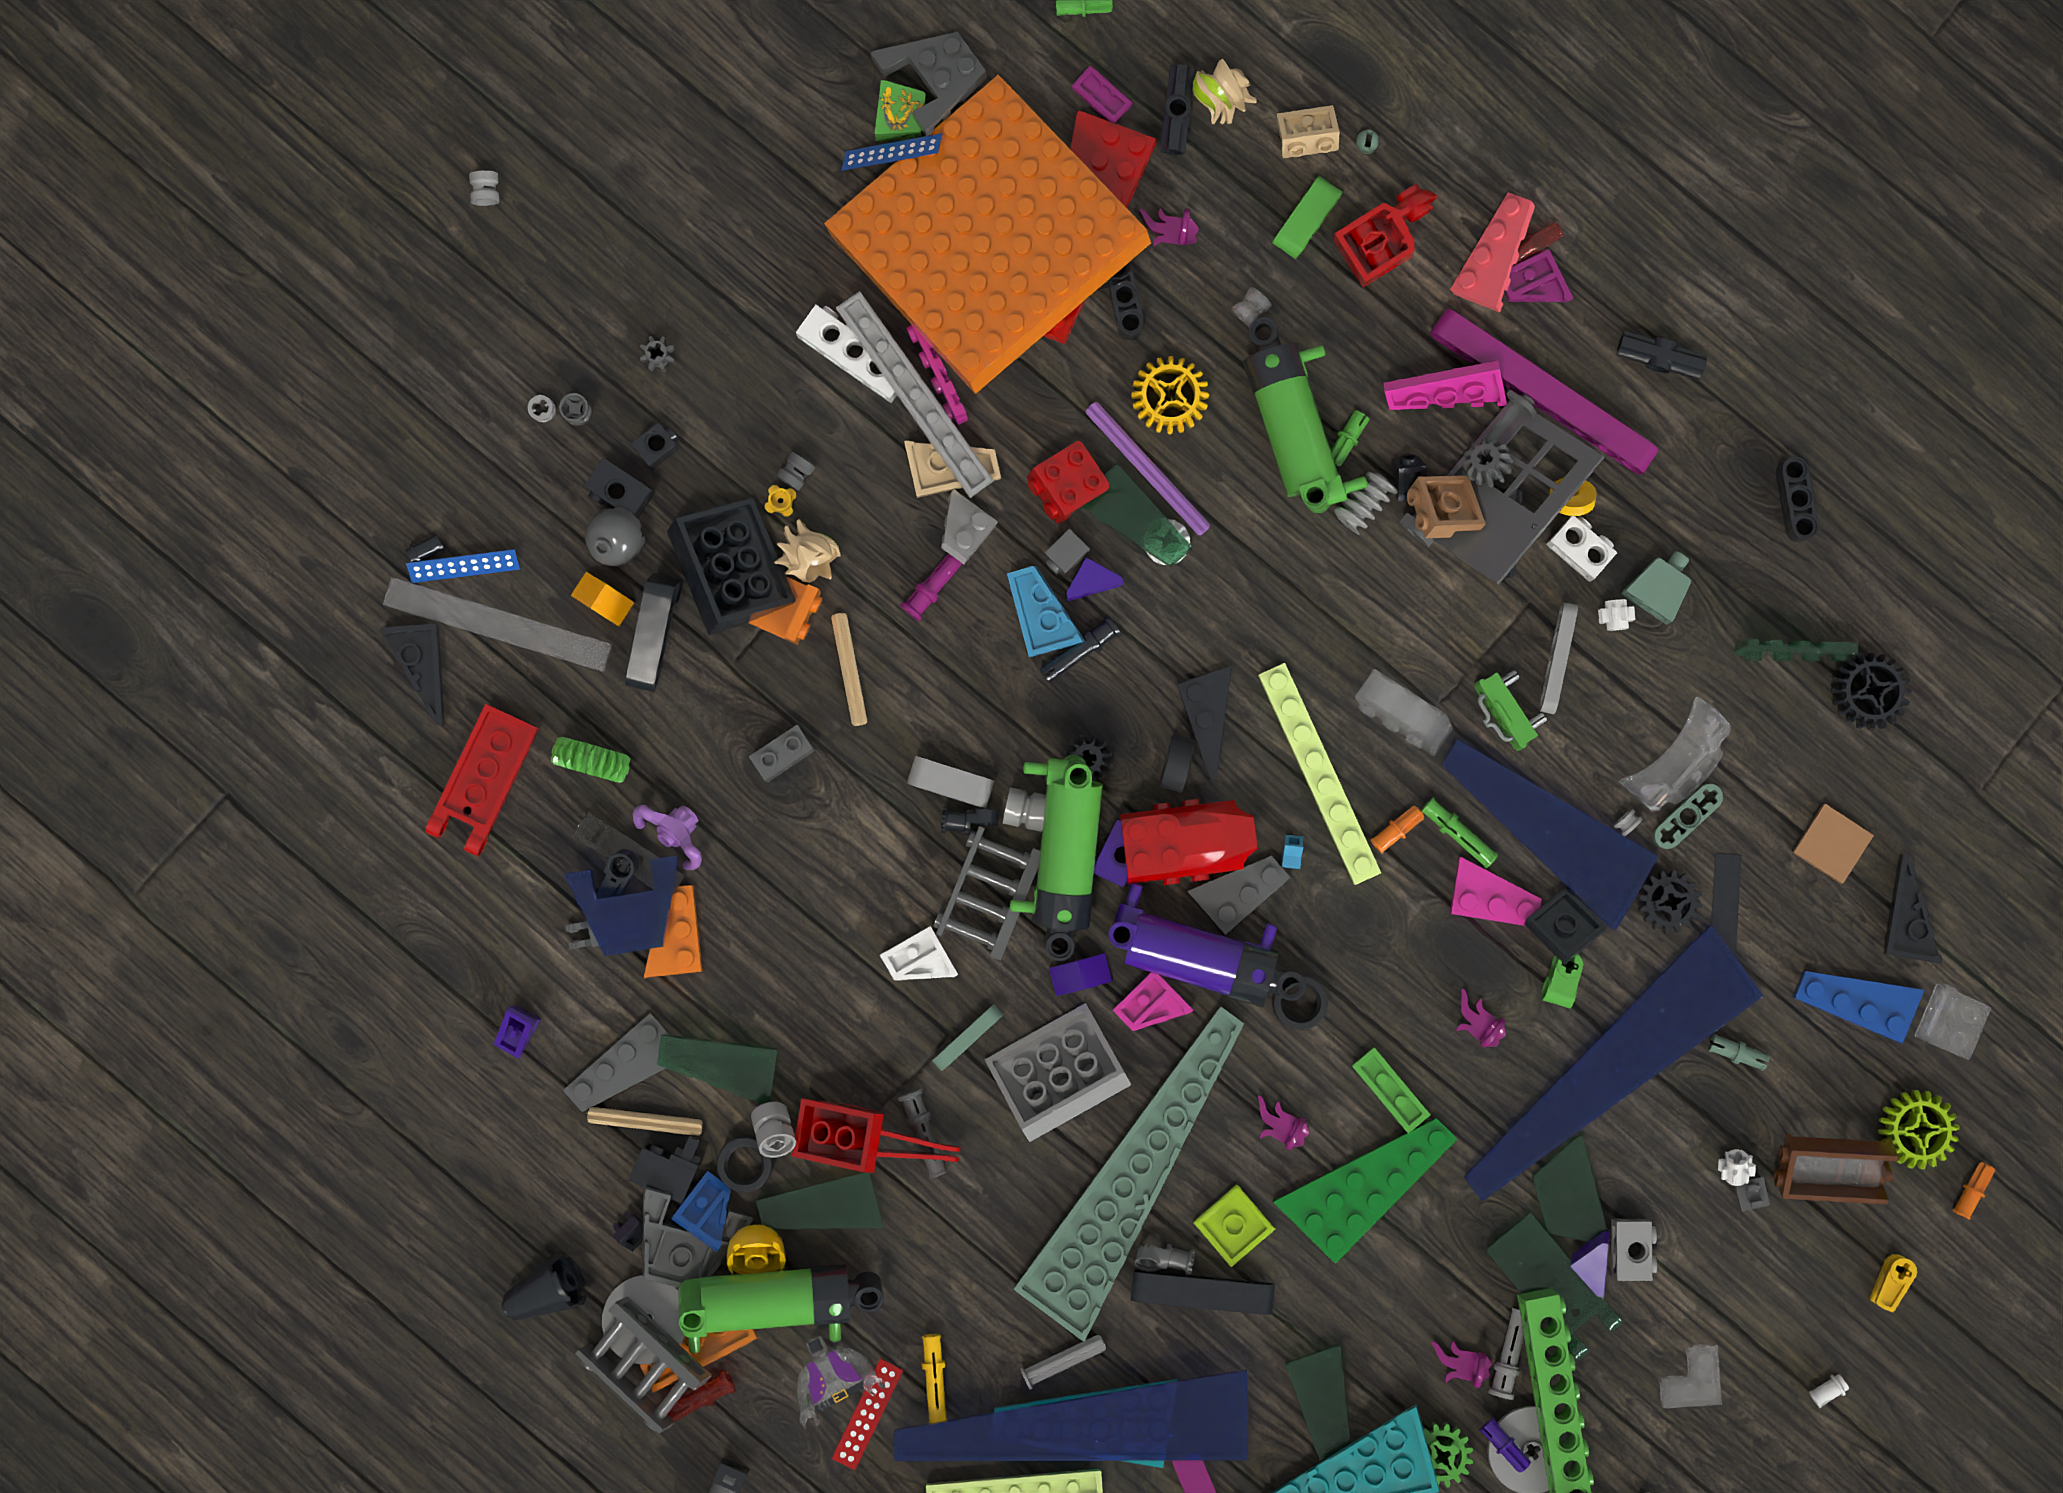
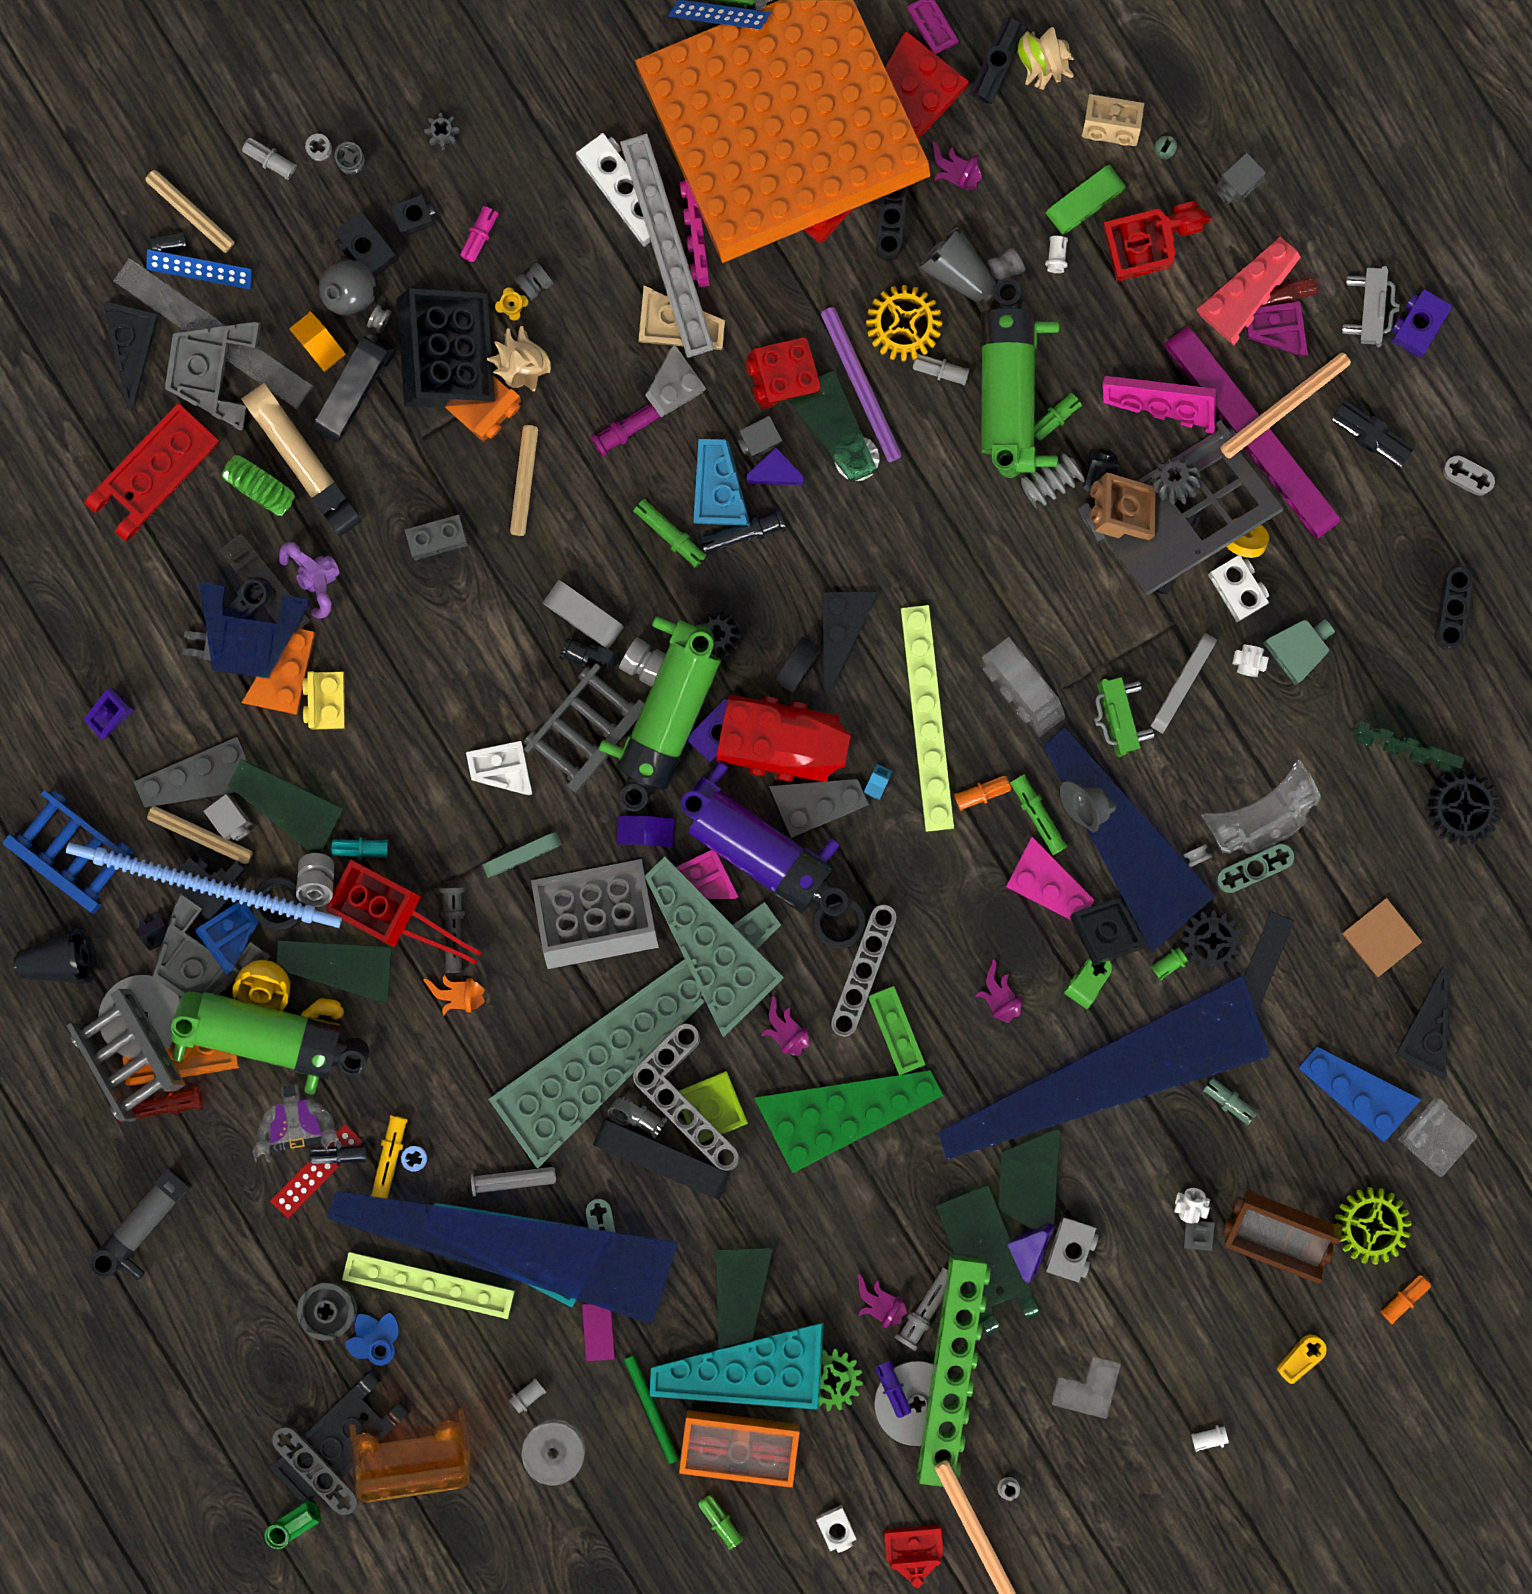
camera: 15 degrees right, 0 degrees up
none -> blue fence [2,790,134,914]
none -> light blue hose [66,842,342,928]
none -> tan axle [145,170,235,253]
none -> dark grey wing [165,321,261,431]
none -> light grey brick [204,794,253,841]
none -> tan piece [241,383,362,537]
none -> light grey axle [242,138,297,180]
none -> yellow arm [300,998,344,1020]
none -> light yellow bracket [303,671,345,730]
none -> black axle [309,1143,366,1166]
none -> teal axle [331,837,388,859]
none -> light grey bush [367,304,391,333]
none -> light blue bush [401,1146,428,1172]
none -> orange piece [423,975,485,1015]
none -> dark pink axle [460,206,499,262]
none -> sand green beam [586,1199,617,1252]
none -> bright green pin [633,499,707,568]
none -> light grey beam [633,1024,740,1171]
none -> sand green wing [645,857,784,1037]
none -> light grey beam [831,905,896,1037]
none -> light grey axle [913,354,970,386]
none -> dark grey cone [919,226,996,303]
none -> white pin [1045,236,1068,273]
none -> dark grey piece [1060,781,1116,833]
none -> bright green pin [1151,947,1188,981]
none -> dark grey brick [1216,153,1266,207]
none -> light nougat axle [1220,353,1351,458]
none -> light grey piece [1342,266,1400,347]
none -> dark purple brick [1391,289,1453,358]
none -> light grey beam [1443,456,1495,495]

